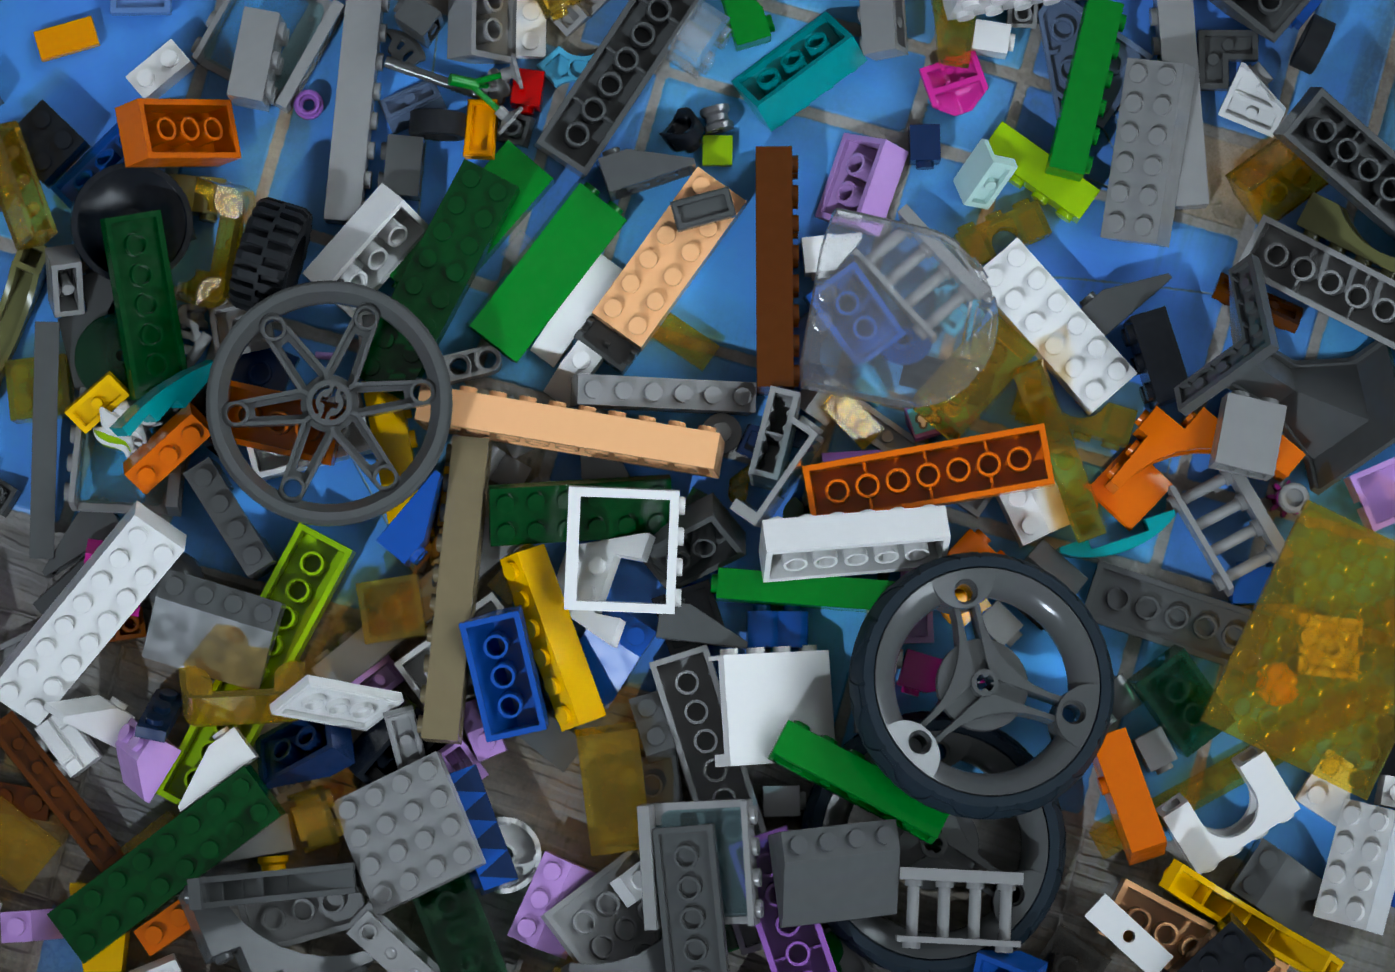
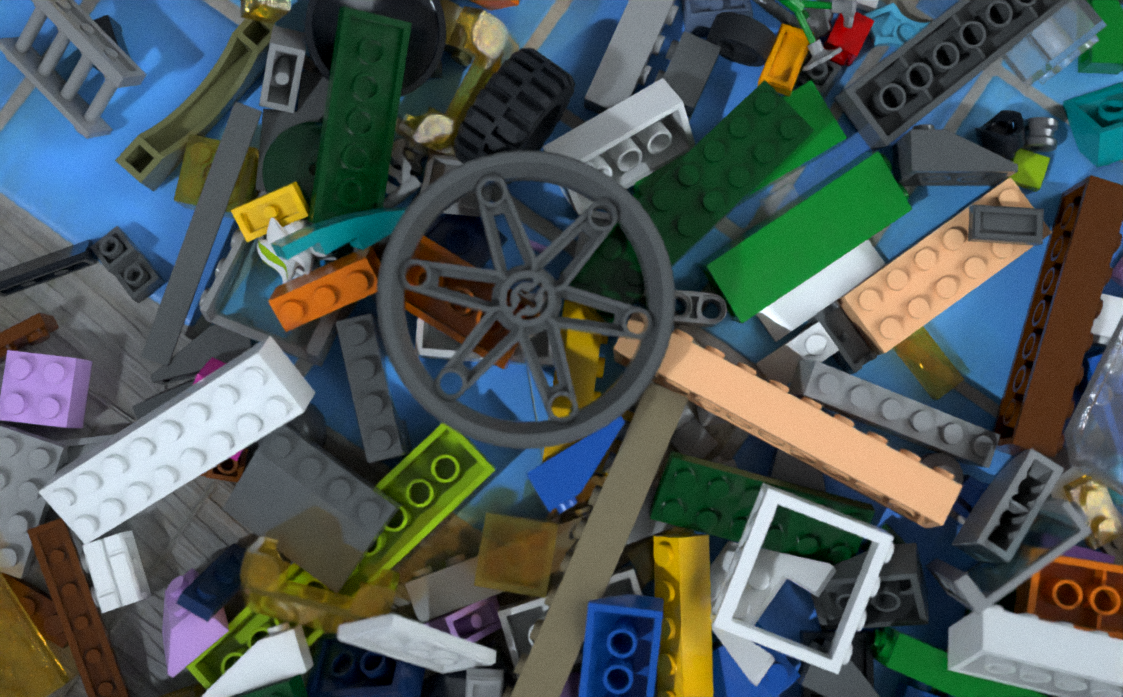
camera: 20 degrees right, 0 degrees up
white slope [43,695,135,748] -> none
clear yellow arm [728,463,750,502] -> none

